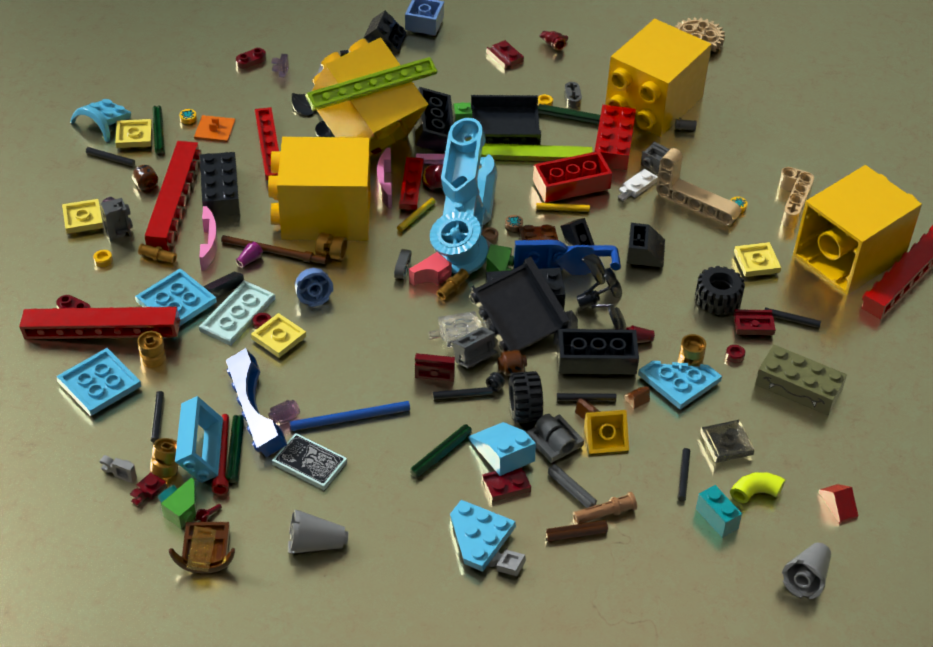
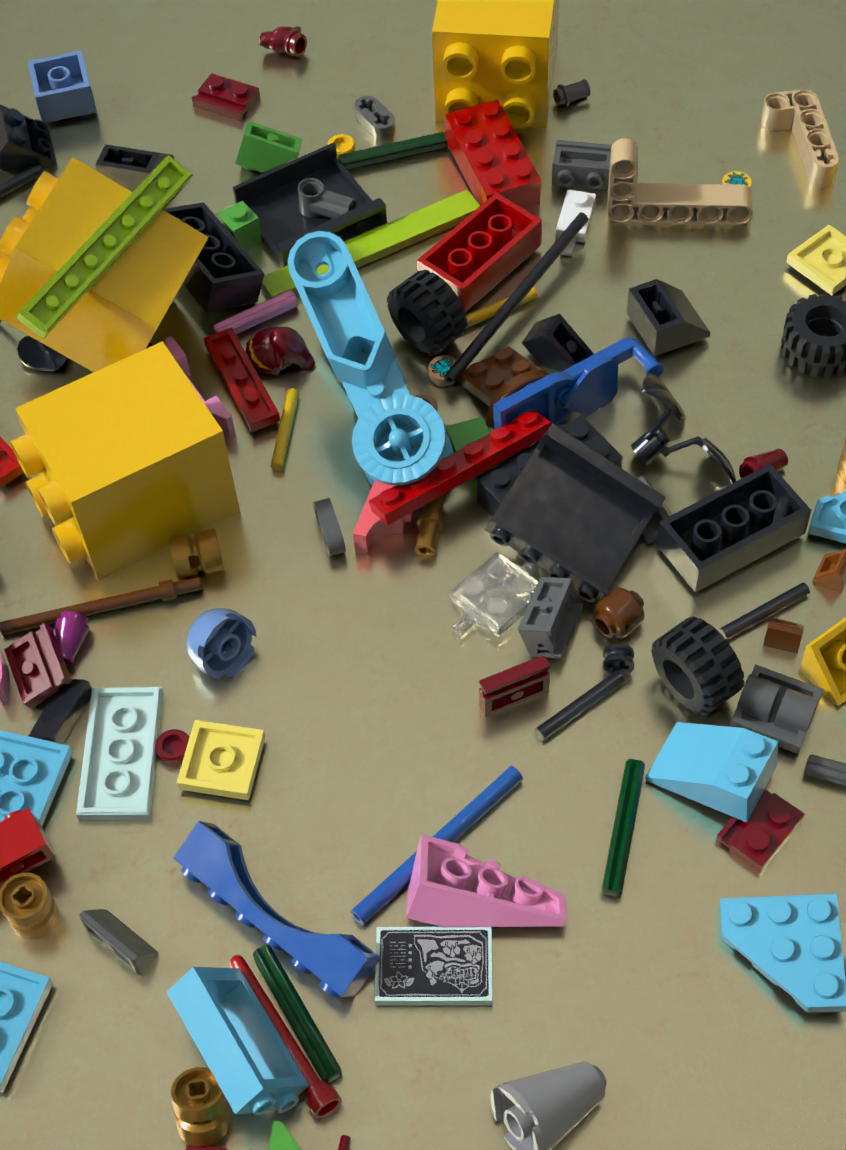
camera: 25 degrees left, 10 degrees up
black bar [151,391,164,443] -> none
clear purple brick [268,400,300,426] -> none
none -> dark red plate [4,623,72,709]
none -> dark grey slope [80,909,158,974]
none -> black slope [95,144,174,192]
none -> bright green slope [235,121,302,173]
none -> dark grey piece [298,178,357,219]
none -> red plate [369,409,552,525]
none -> black tyre [387,270,468,356]
none -> bright pink wedge [406,835,567,927]
none -> black piece [444,212,589,384]

